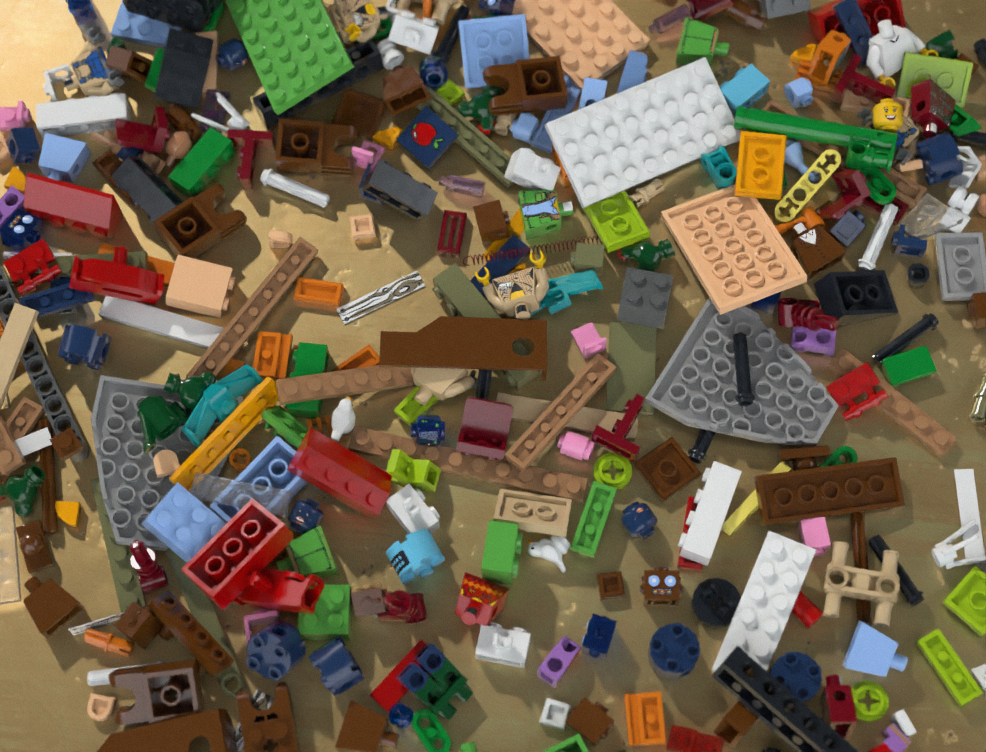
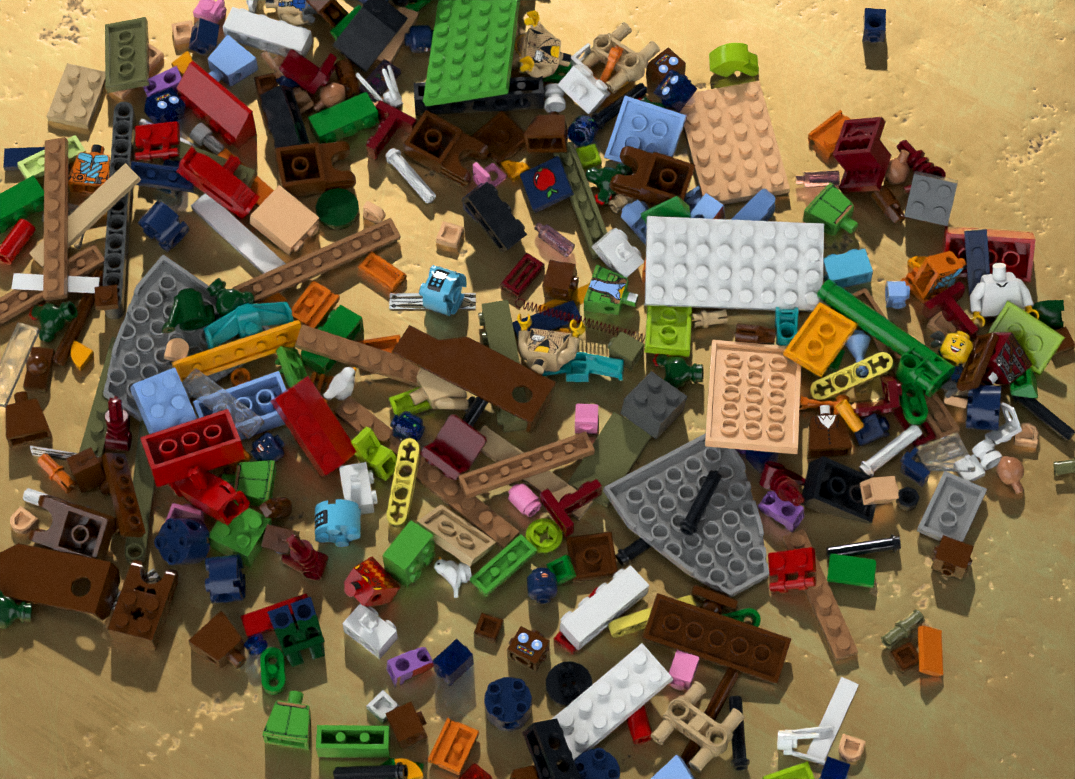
camera: 25 degrees right, 5 degrees down
none -> light grey piece [189,122,225,155]
none -> reddish brown hinge [259,497,292,519]
none -> dark green tile [316,188,359,230]
none -> light yellow beam [387,438,421,527]
none -> medium azure brick [419,265,467,316]
none -> green tile [546,555,576,586]
none -> green slope [641,196,691,223]
none -> reddish brown hinge [735,323,776,345]
none -> light orange axle [835,399,864,433]
none -> light nougat brick [860,476,899,505]
none -> reddish brown tile [956,332,999,392]

